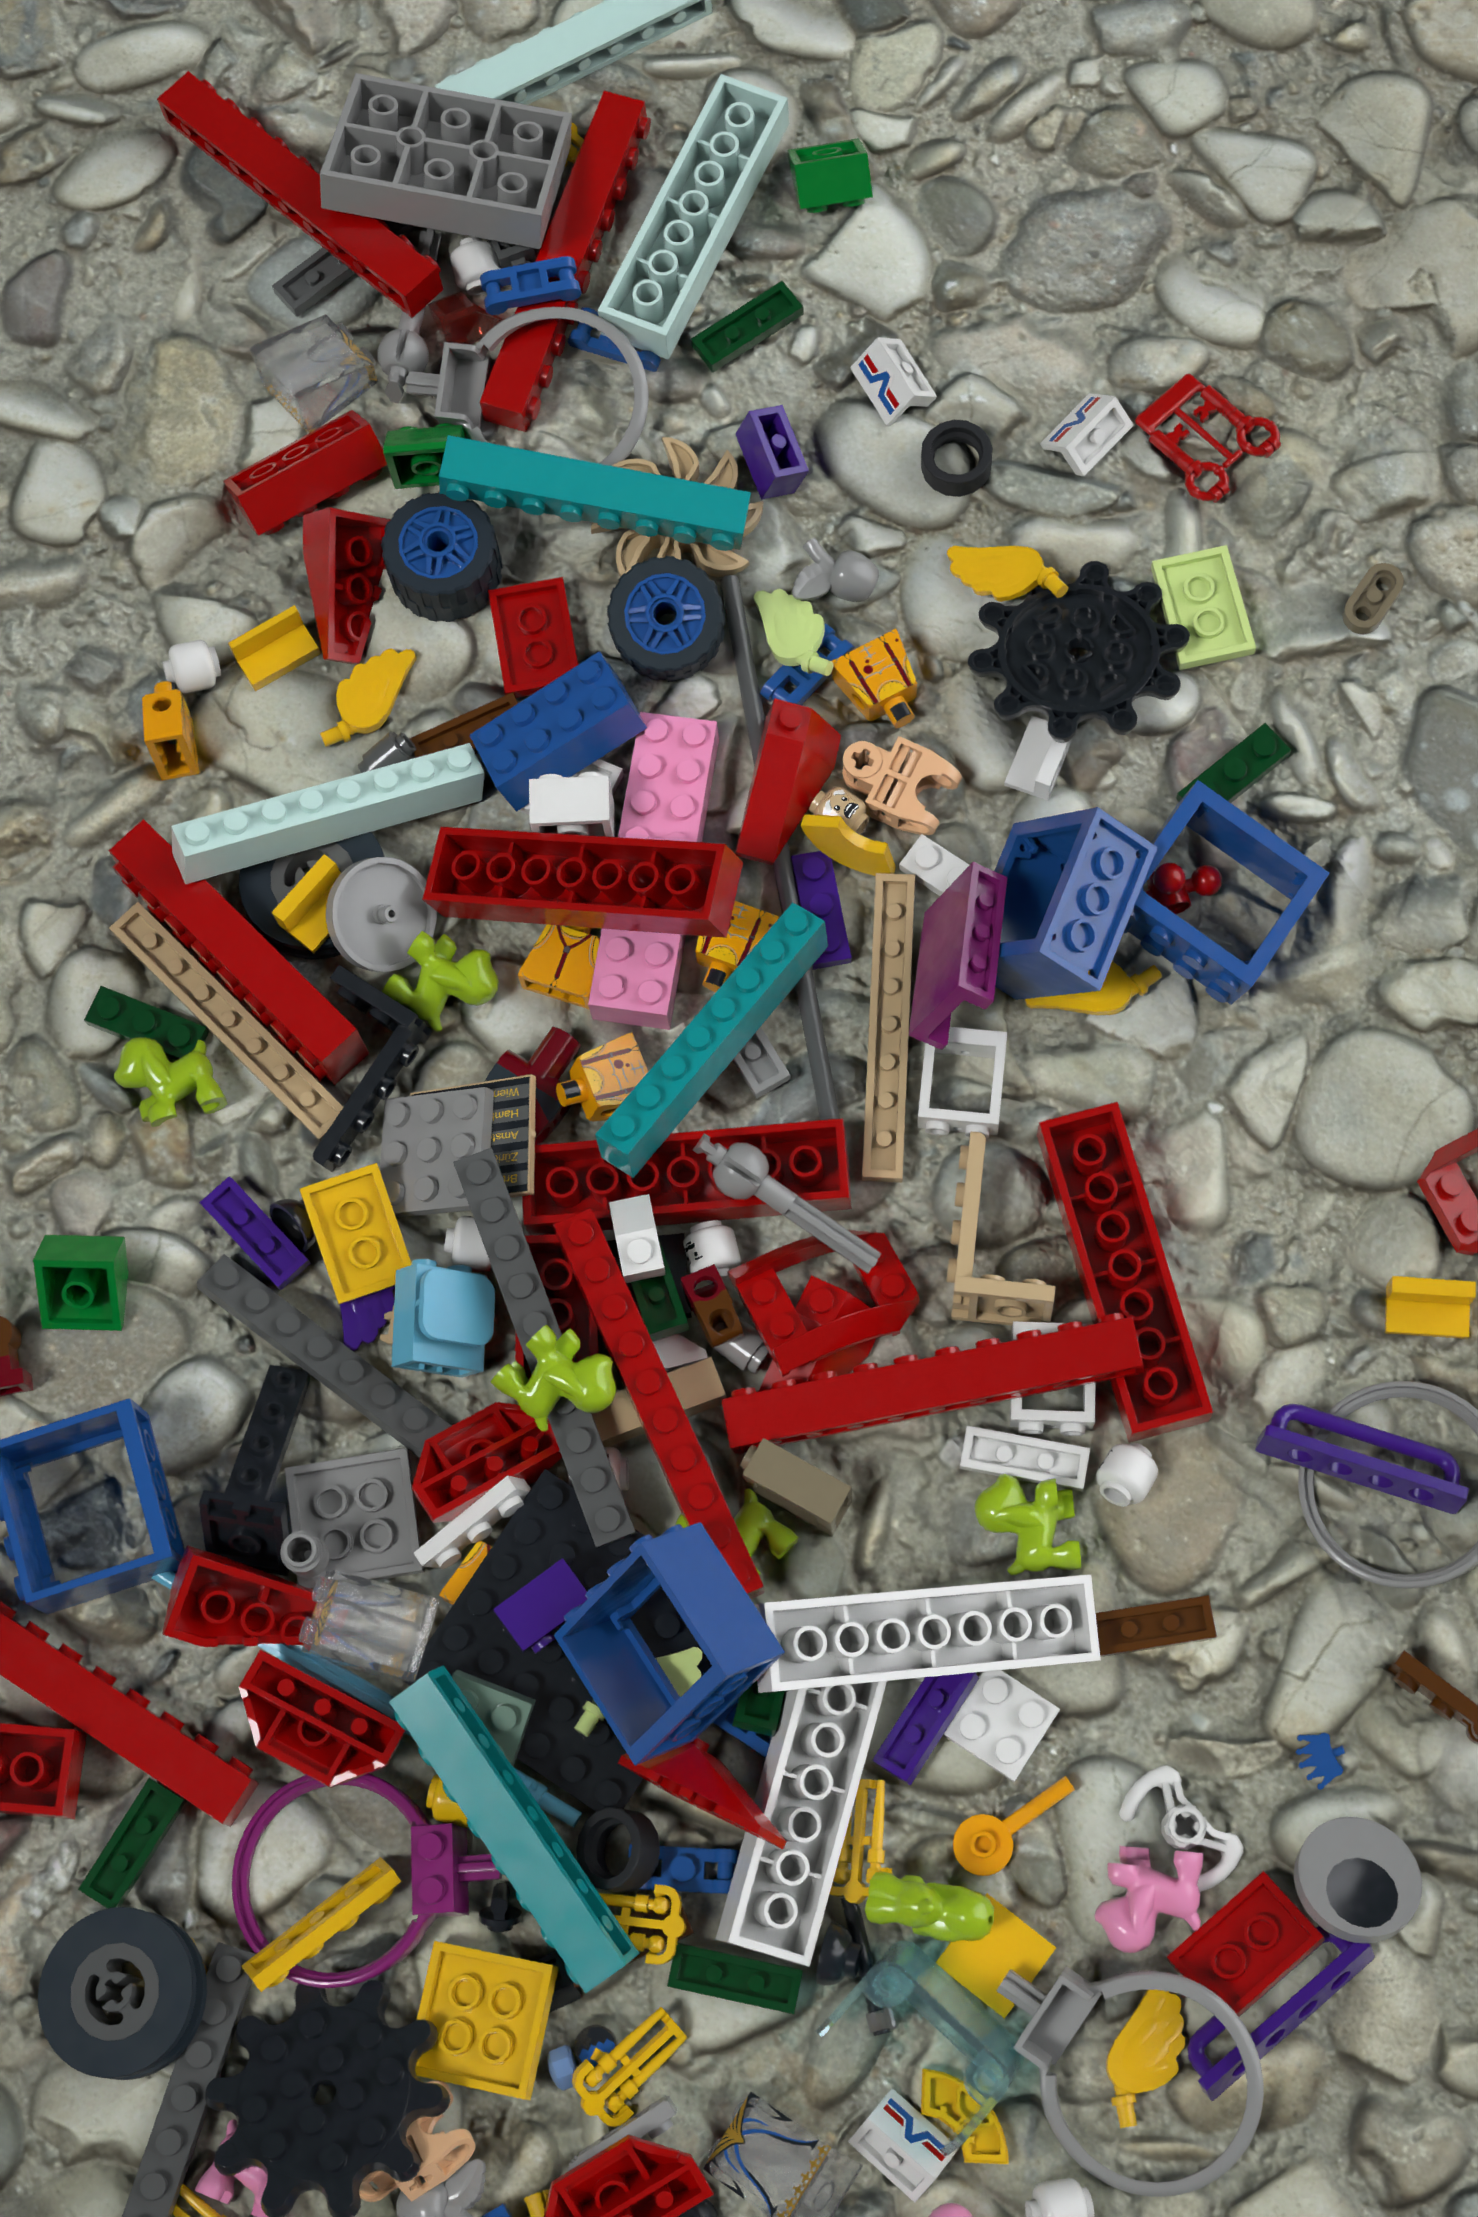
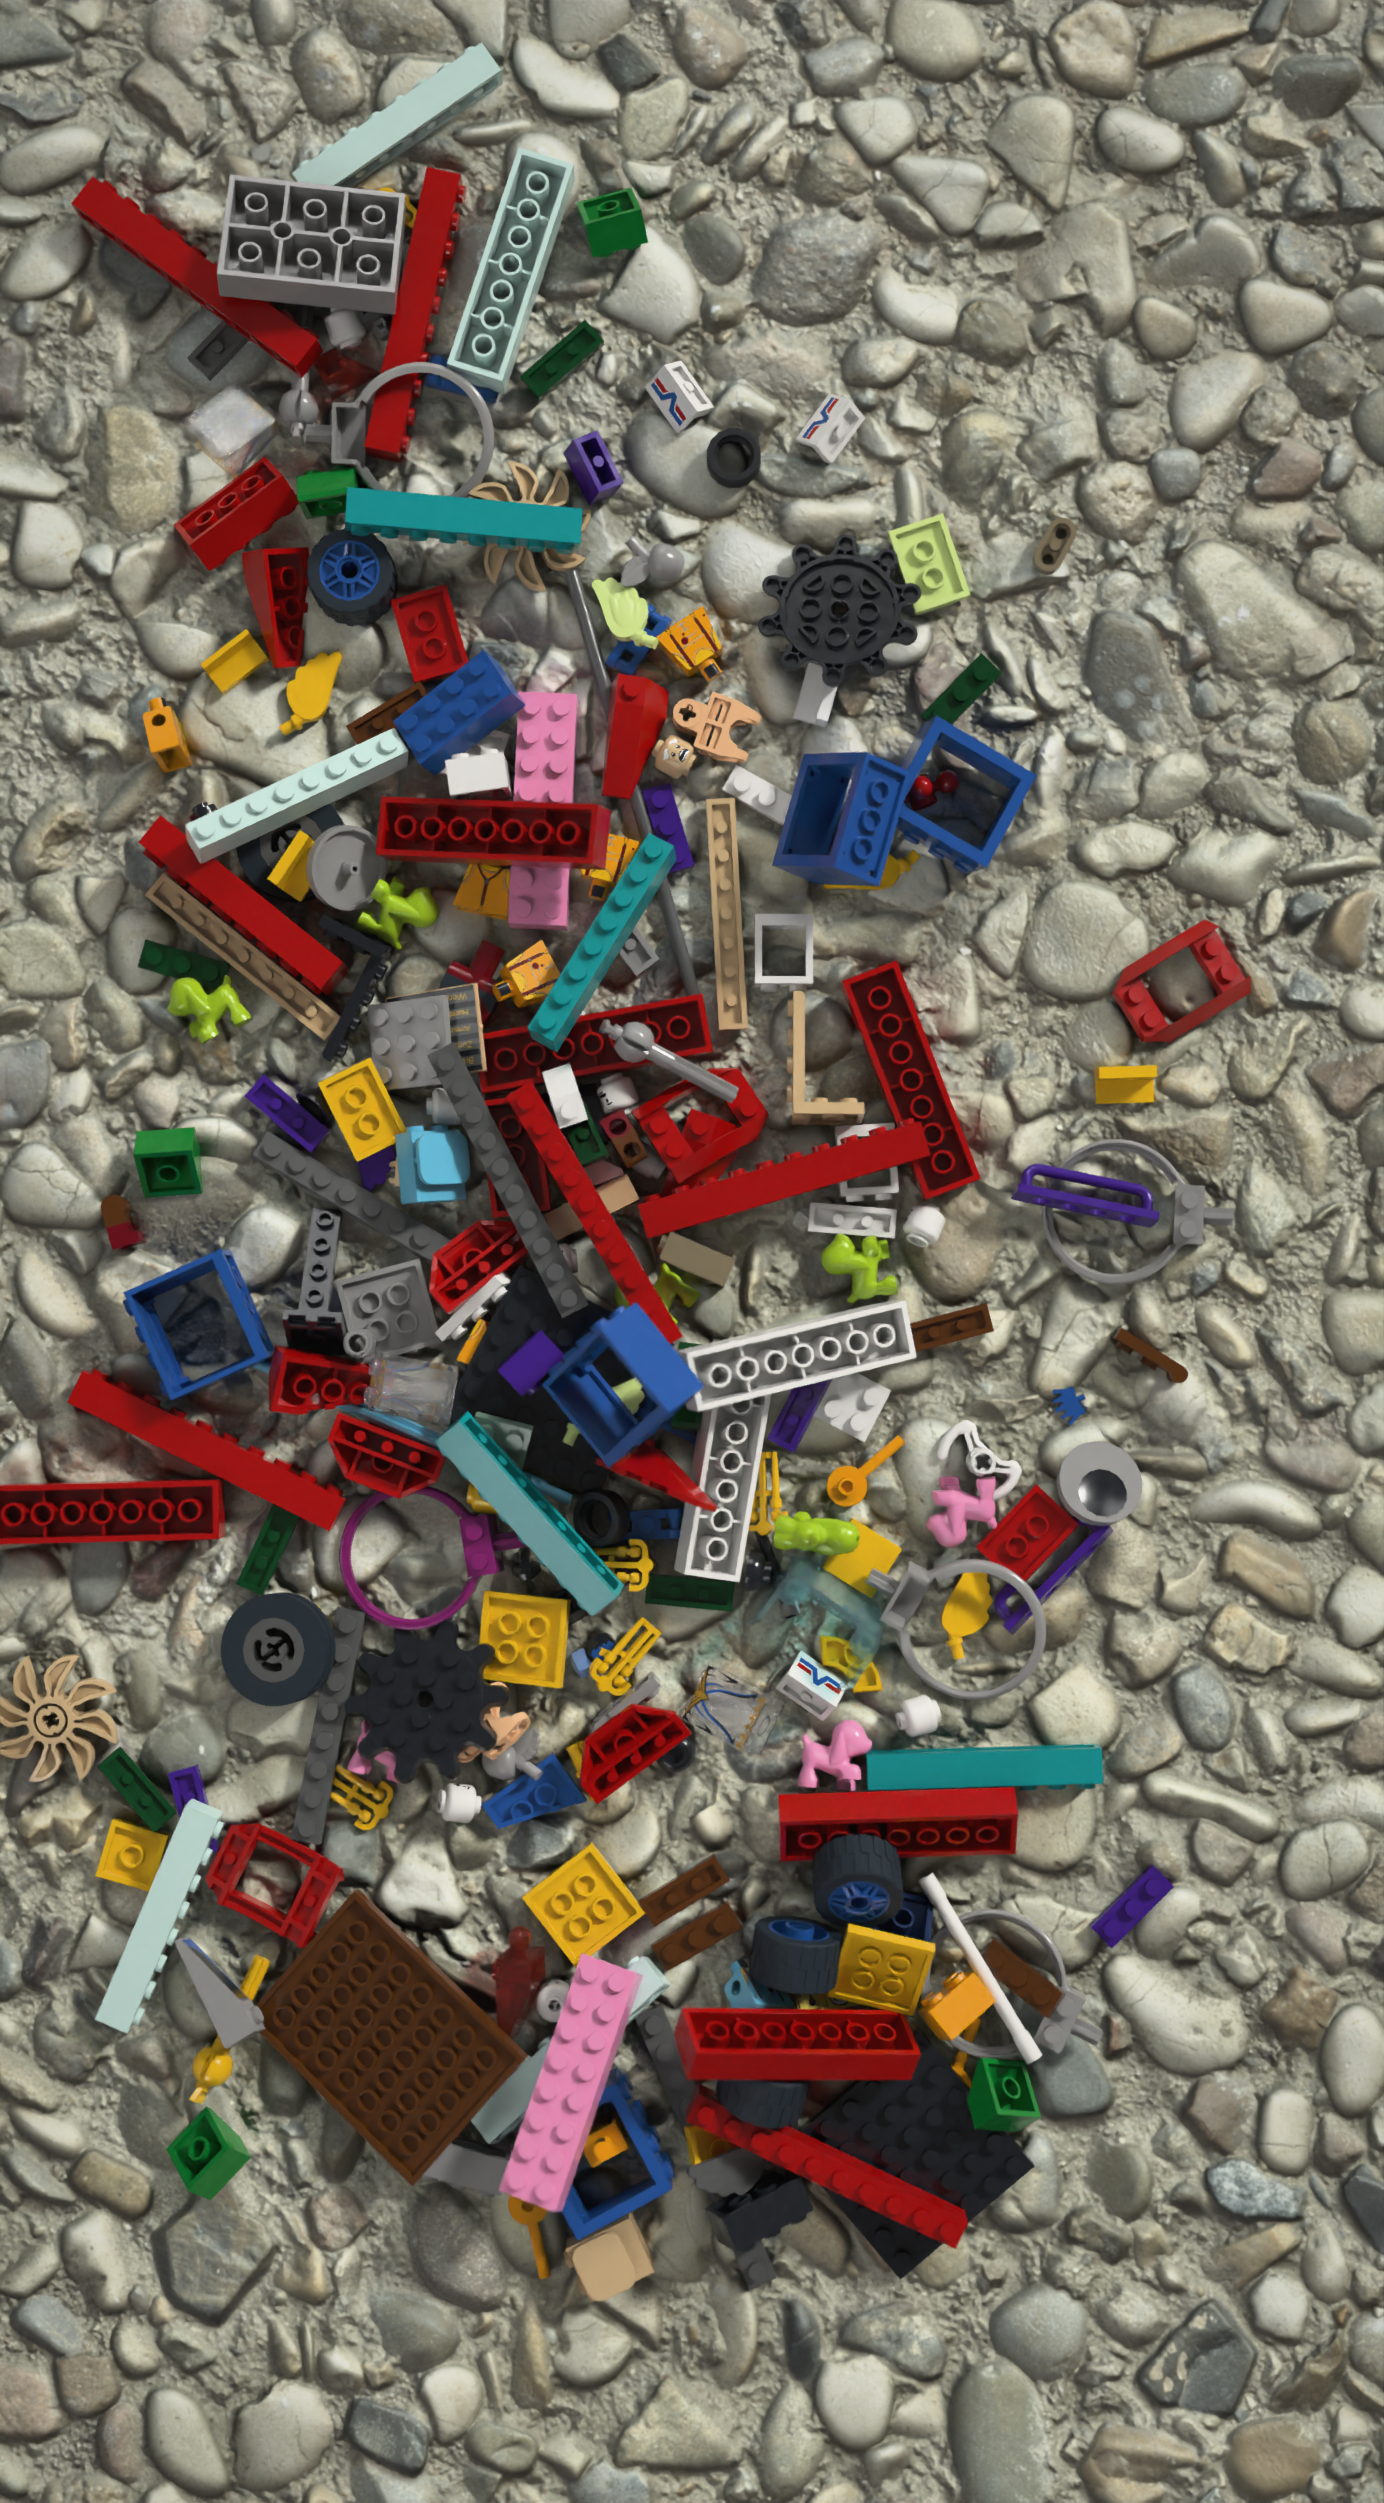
camera: 10 degrees left, 15 degrees up
white head [162,640,221,694] -> none
yellow plate [241,1857,401,1992] -> none
dark grey brick [358,731,416,773] -> none
blue plate [480,256,581,315] -> none
lime animal [490,1325,616,1431] -> none
wheel [607,556,725,682] -> none
yellow tile [801,814,896,876] -> none
magenta panel [909,862,1007,1050] -> none
yellow animal [947,546,1068,602] -> none
red piece [1135,374,1281,503] -> none

